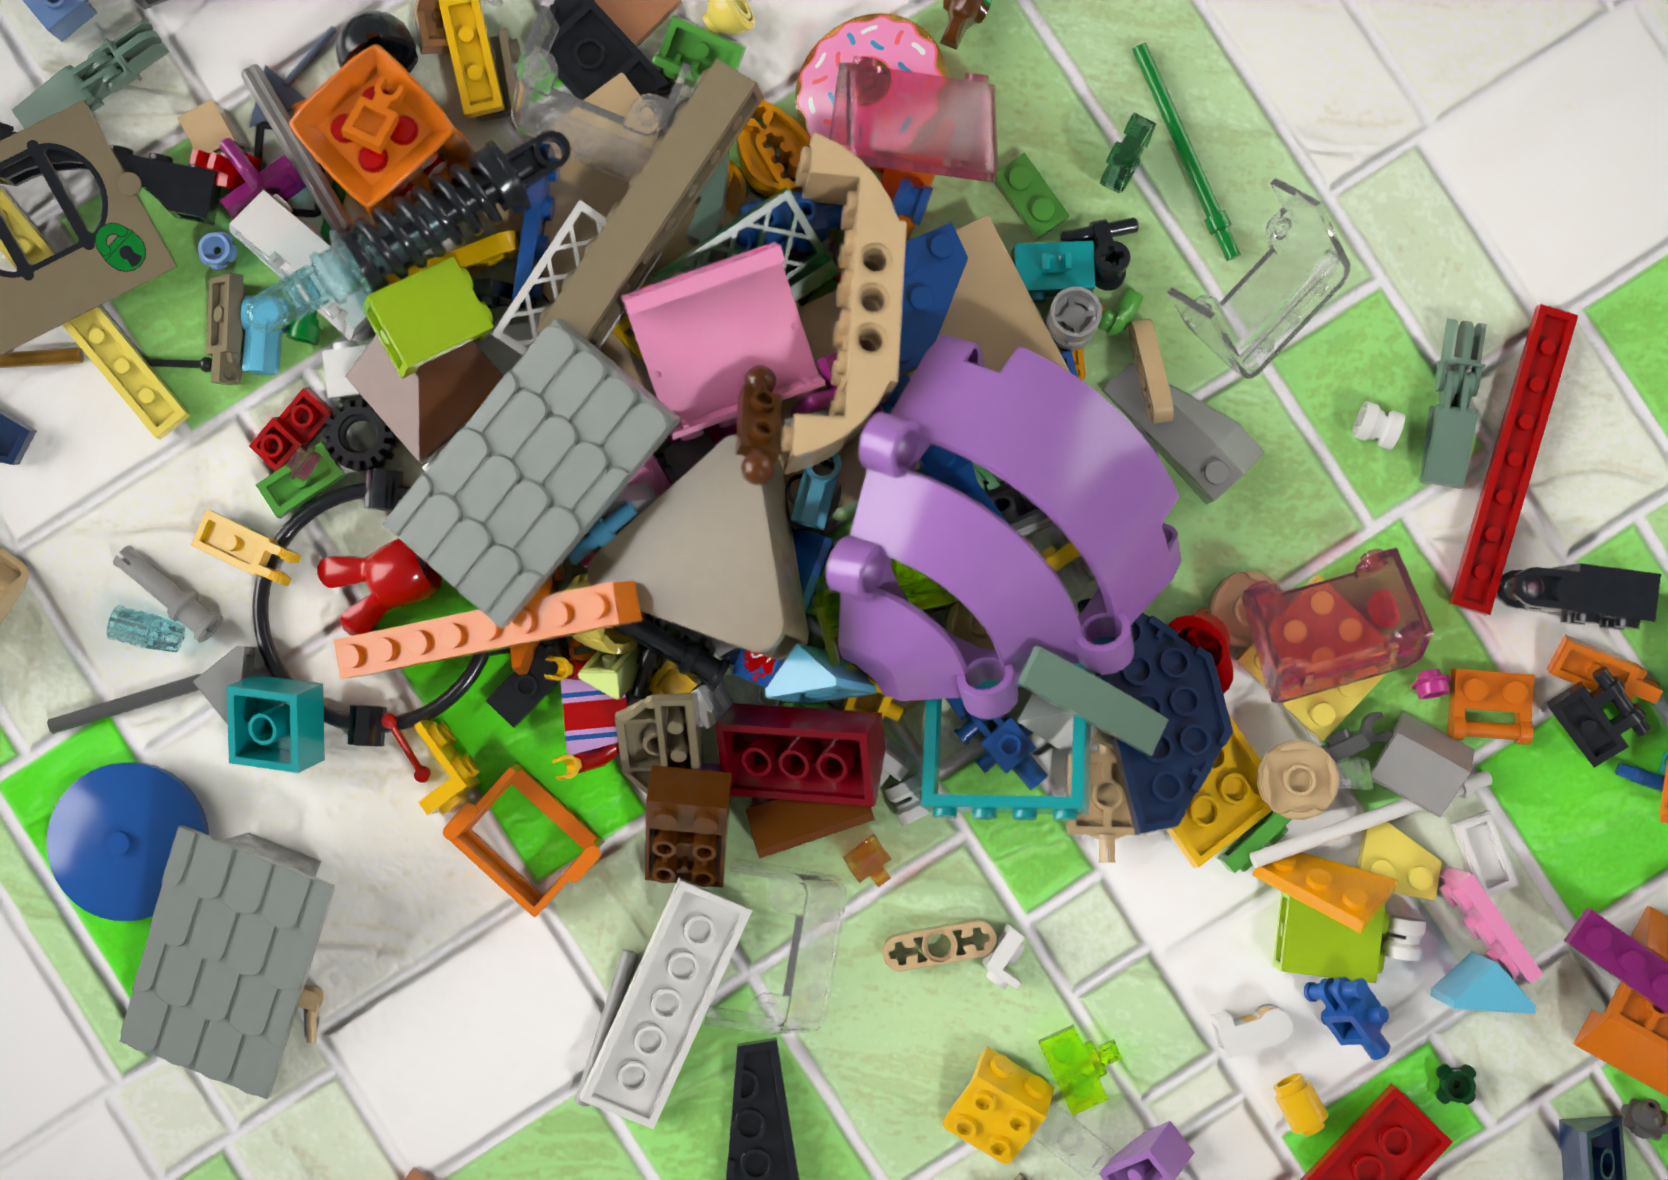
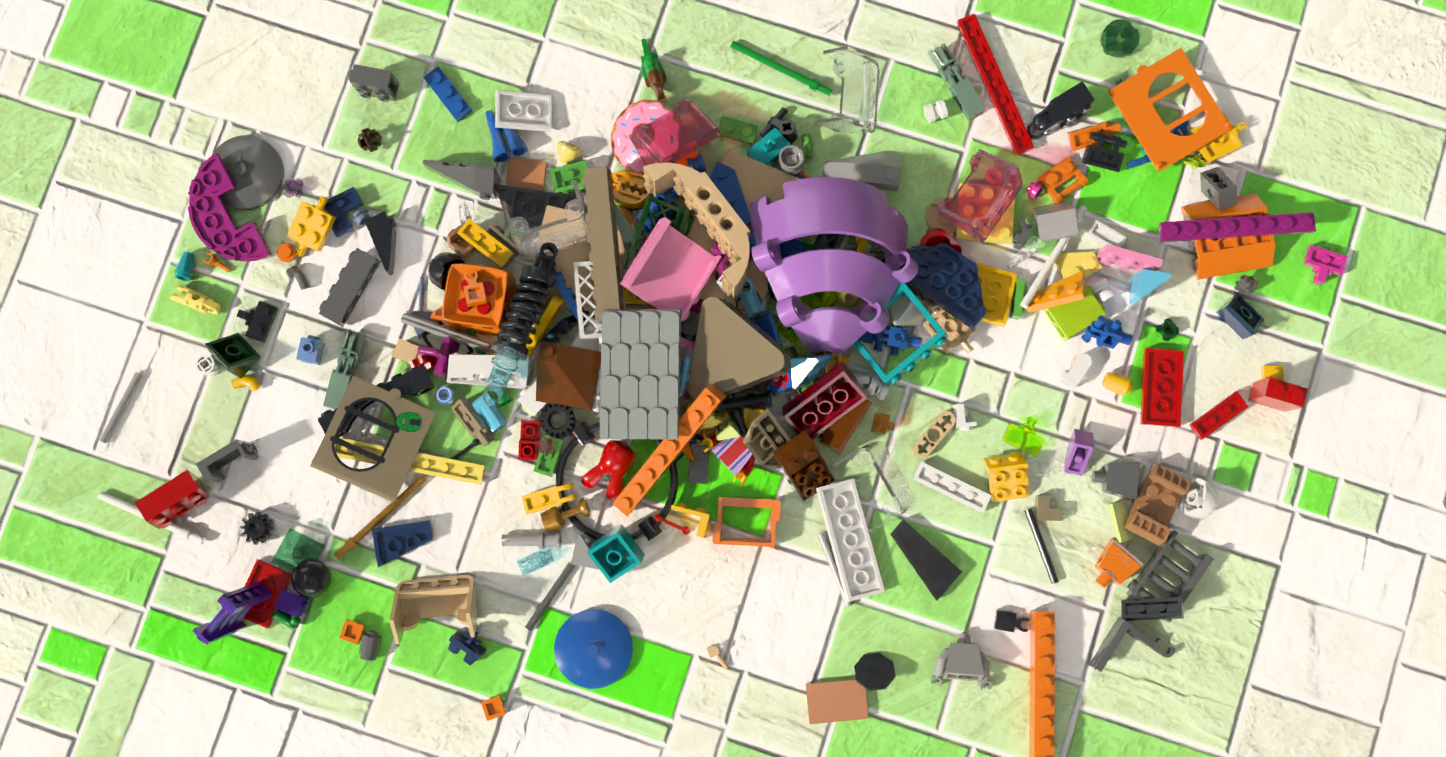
camera: 35 degrees left, 5 degrees down
light grey piece [119,825,336,1099] -> none
lime panel [362,256,493,379] -> none
reddish brown plate [736,365,782,485] -> none
sand green slope [1017,645,1169,756] -> none
clear green plate [1099,112,1156,194] -> none
tan beam [1129,319,1174,424] -> none
tan tile [1257,739,1339,820] -> none
none -> pearl gold piece [540,498,591,532]
none -> white plate [912,462,992,513]

